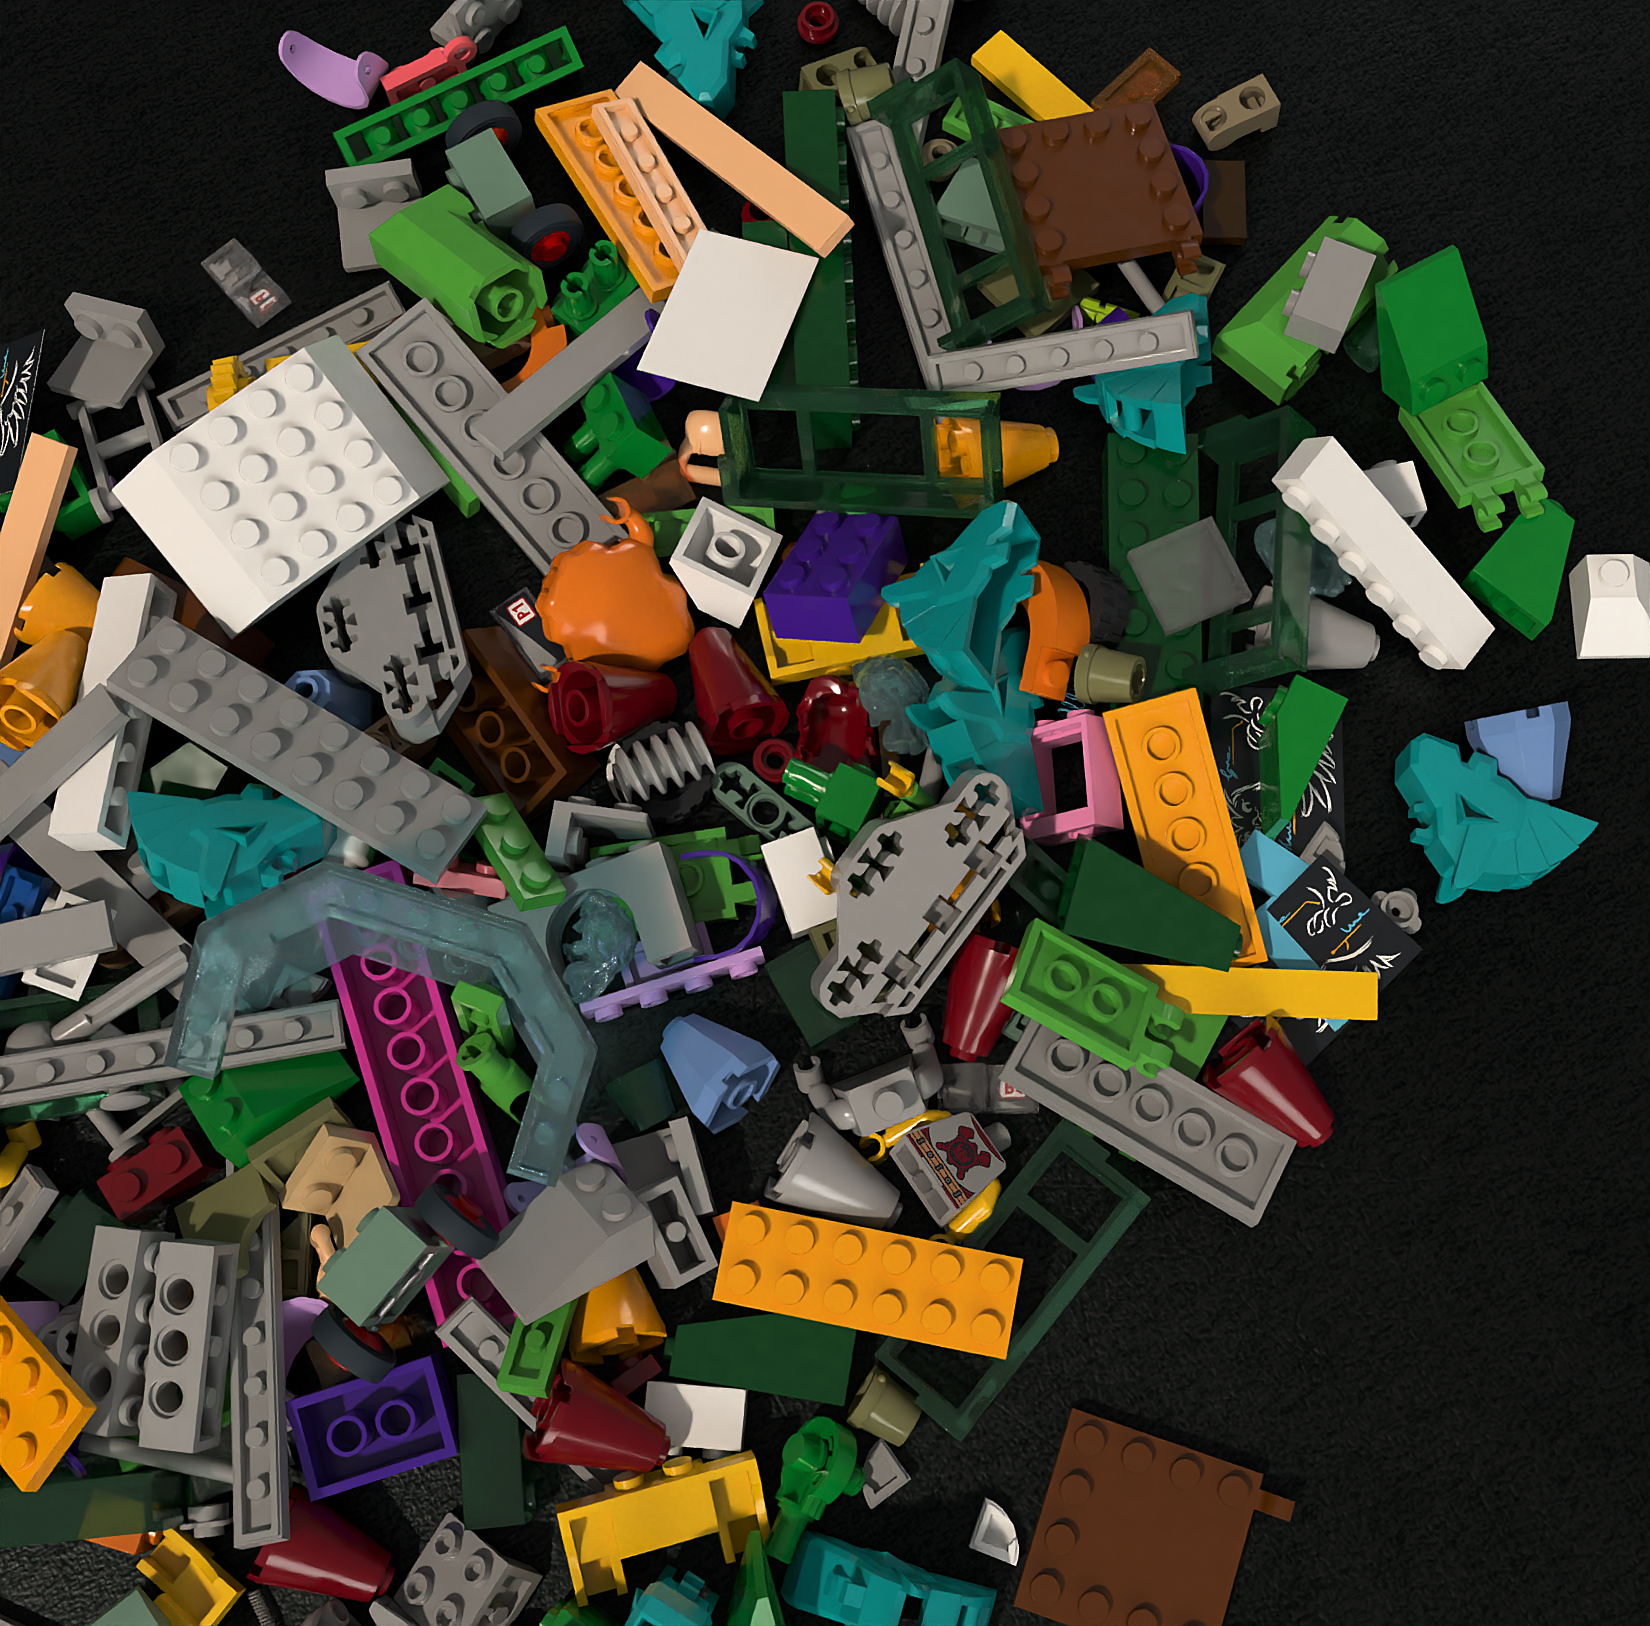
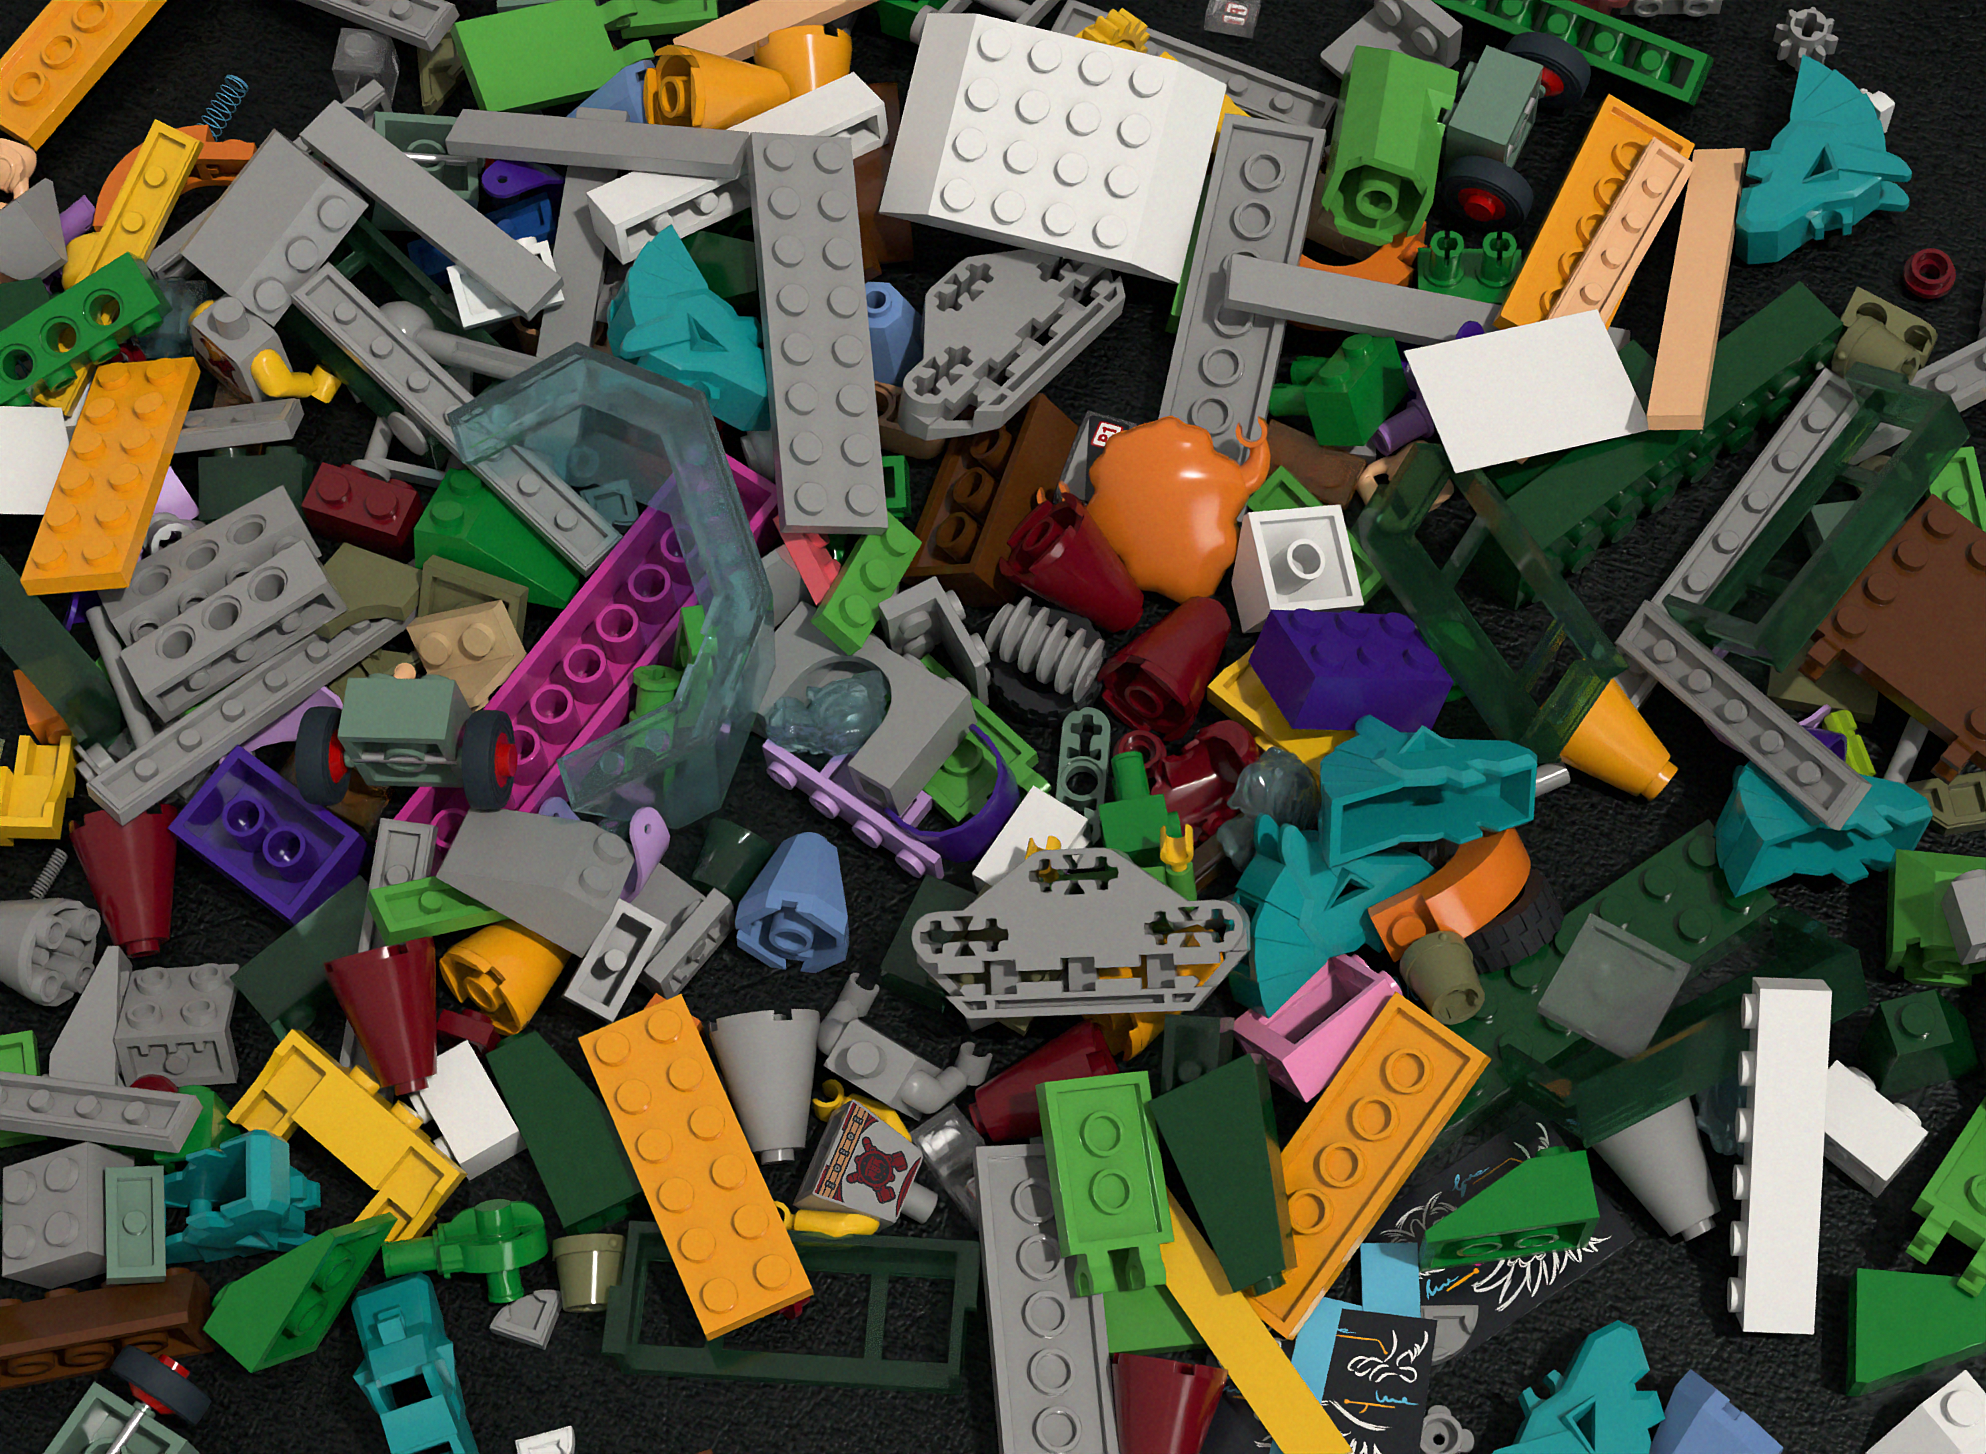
camera: 55 degrees right, 10 degrees down
none -> medium lavender piece [1371,363,1435,456]
none -> dark green slope [1857,989,1985,1097]

